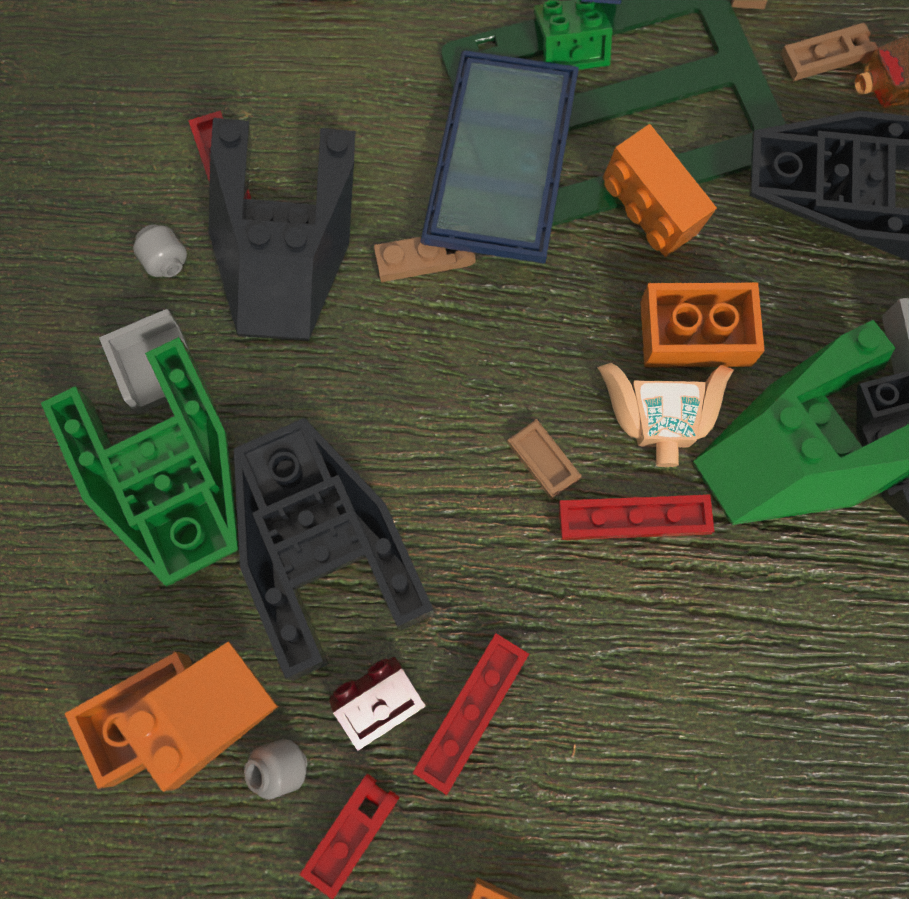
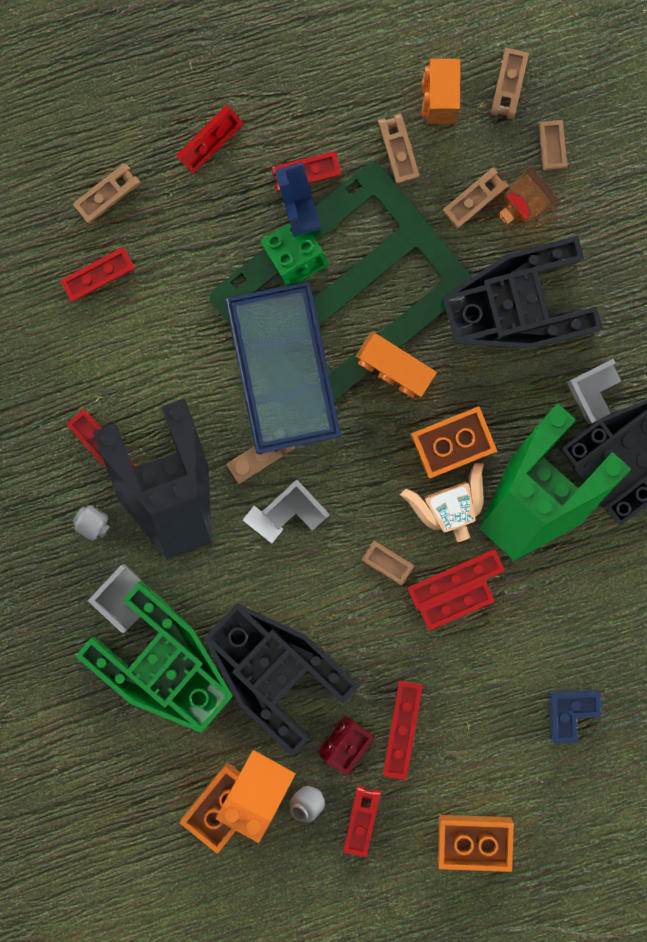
camera: 25 degrees left, 15 degrees up
none -> white sticker [243,506,283,543]
none -> light grey panel [261,479,330,531]
none -> red plate [419,580,495,631]
none -> dark blue panel [548,689,601,743]

